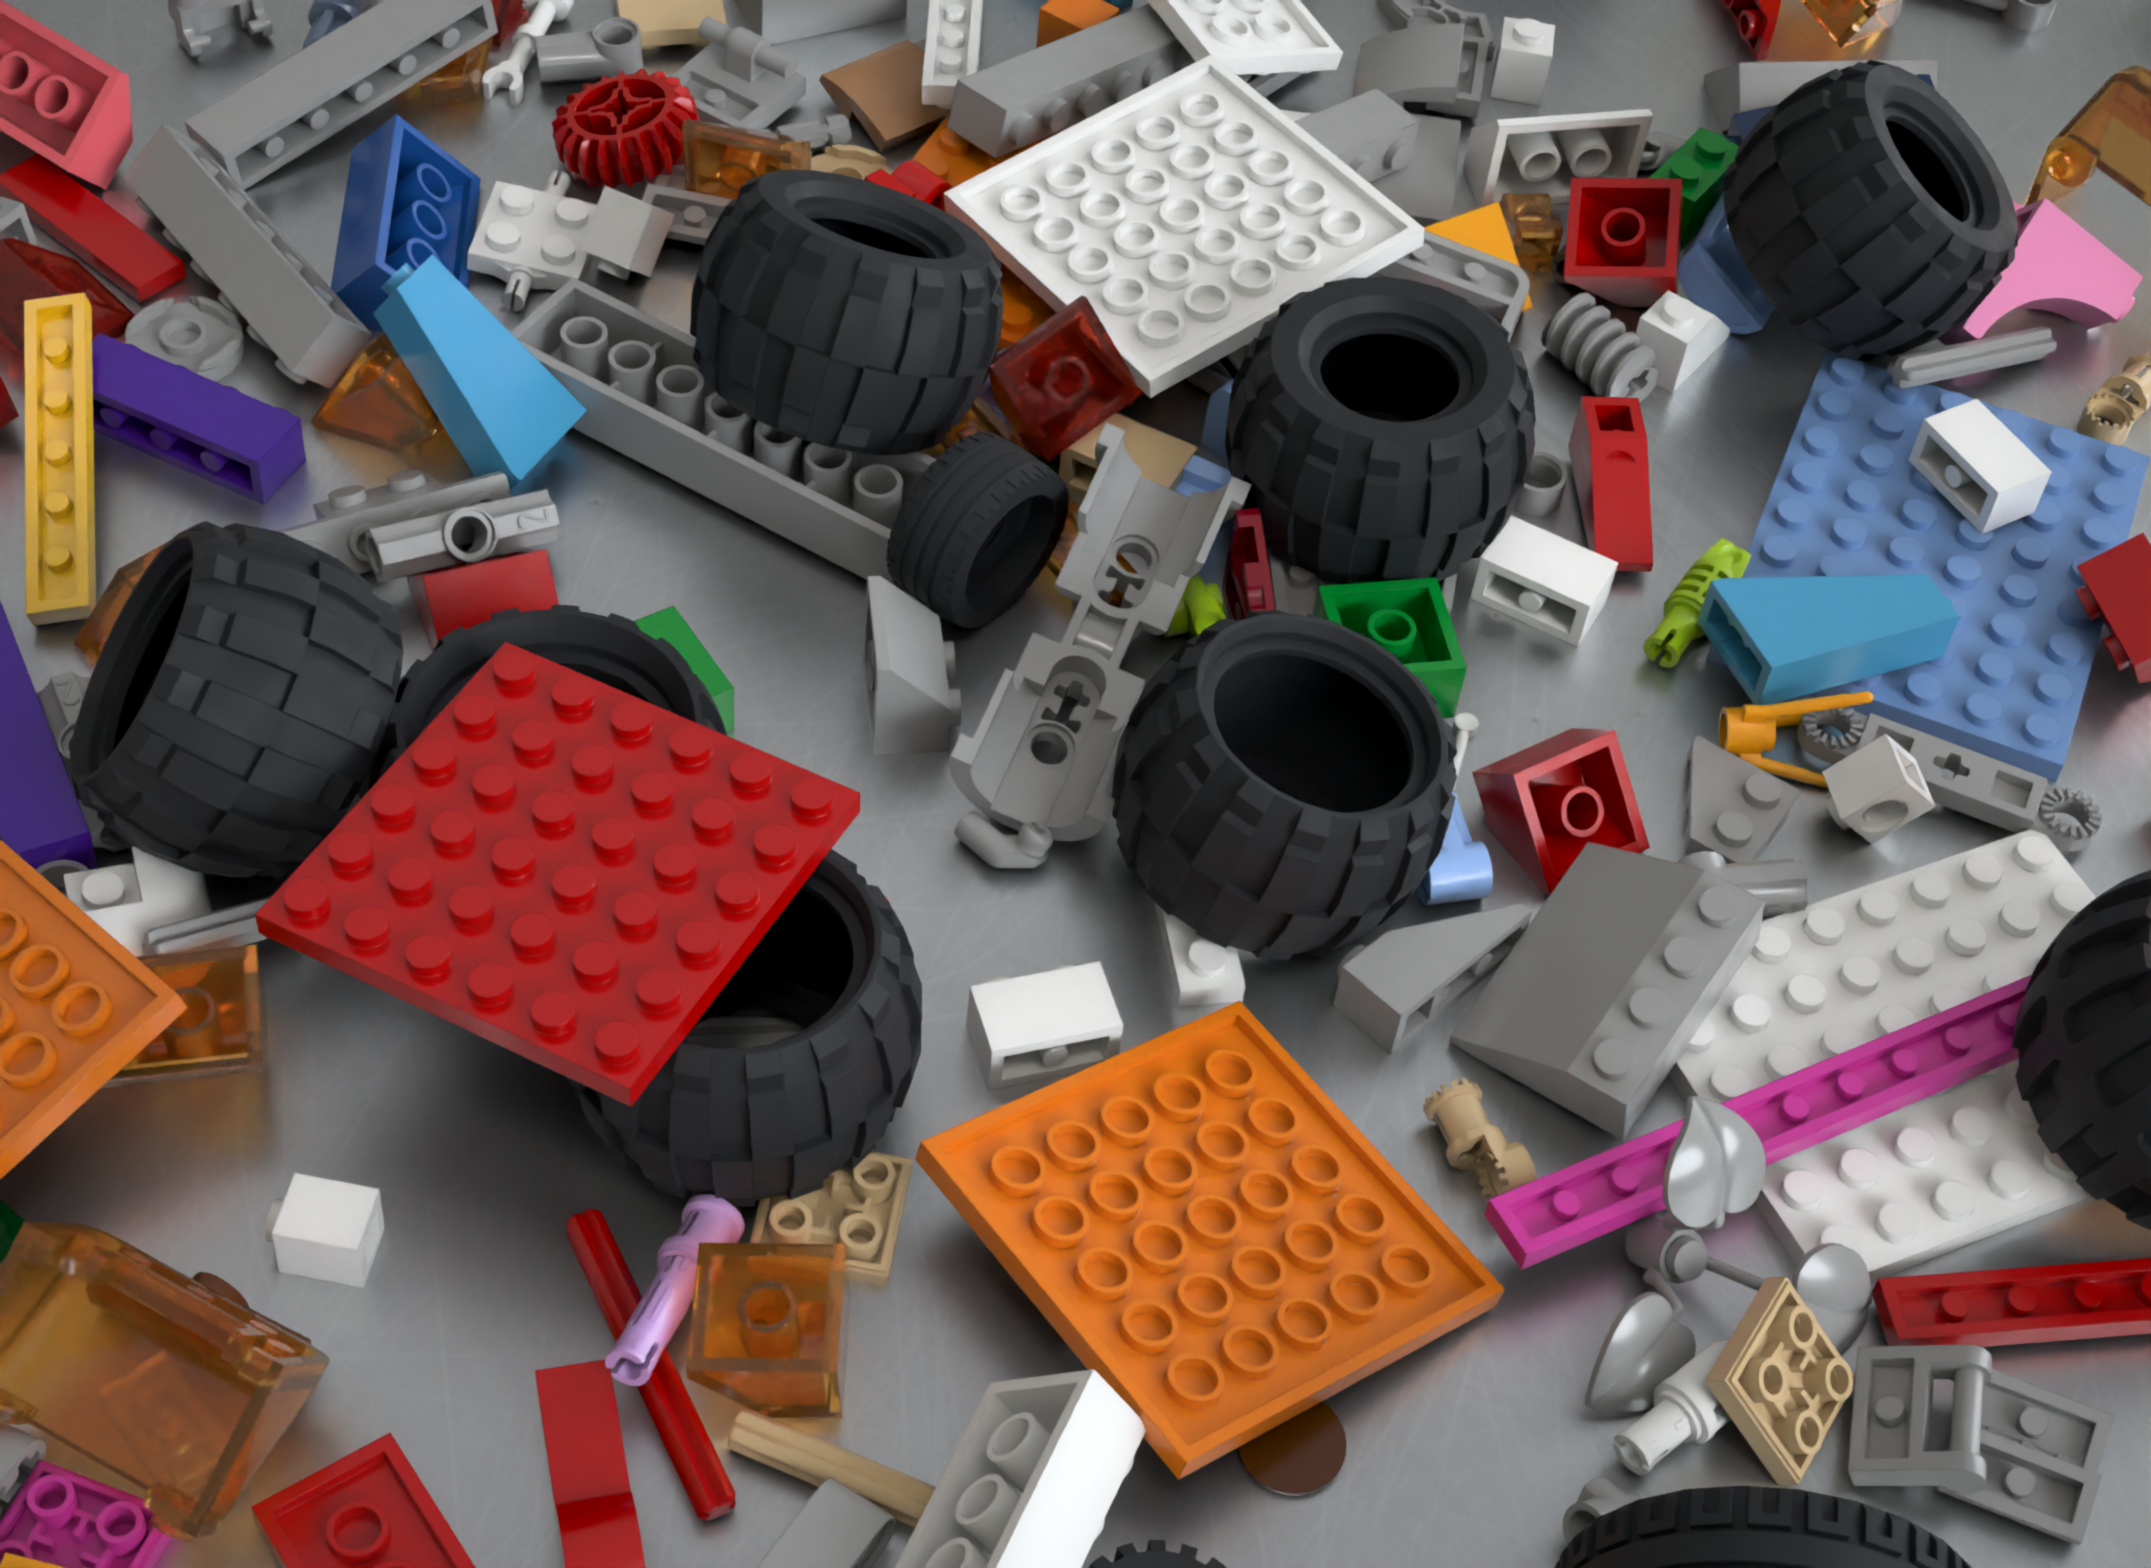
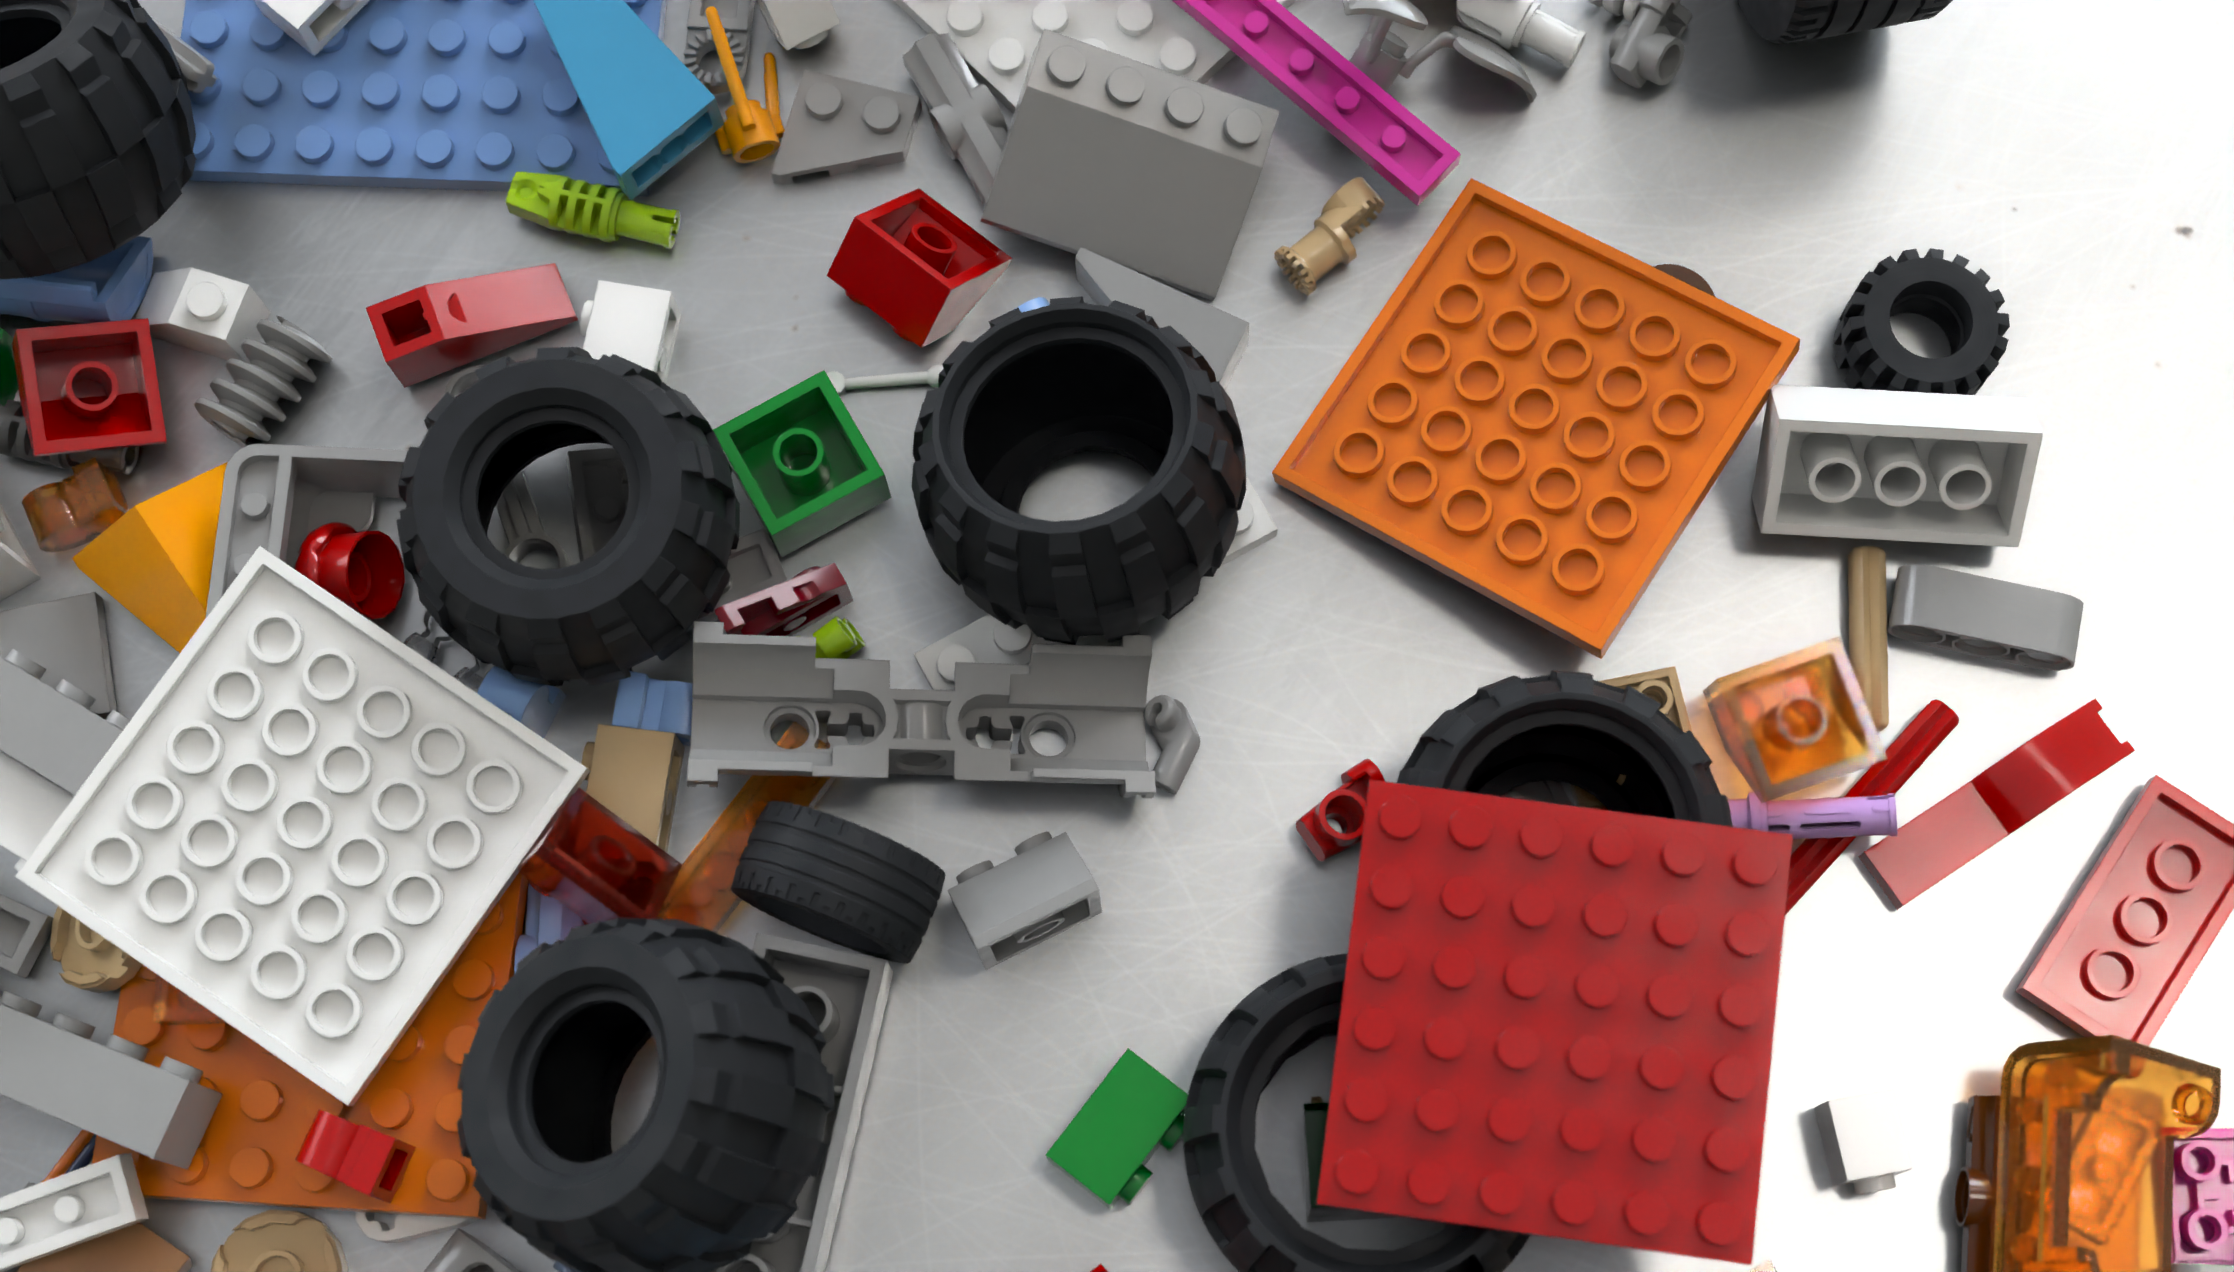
camera: 100 degrees left, 25 degrees up
white brick [966,961,1124,1090] -> none

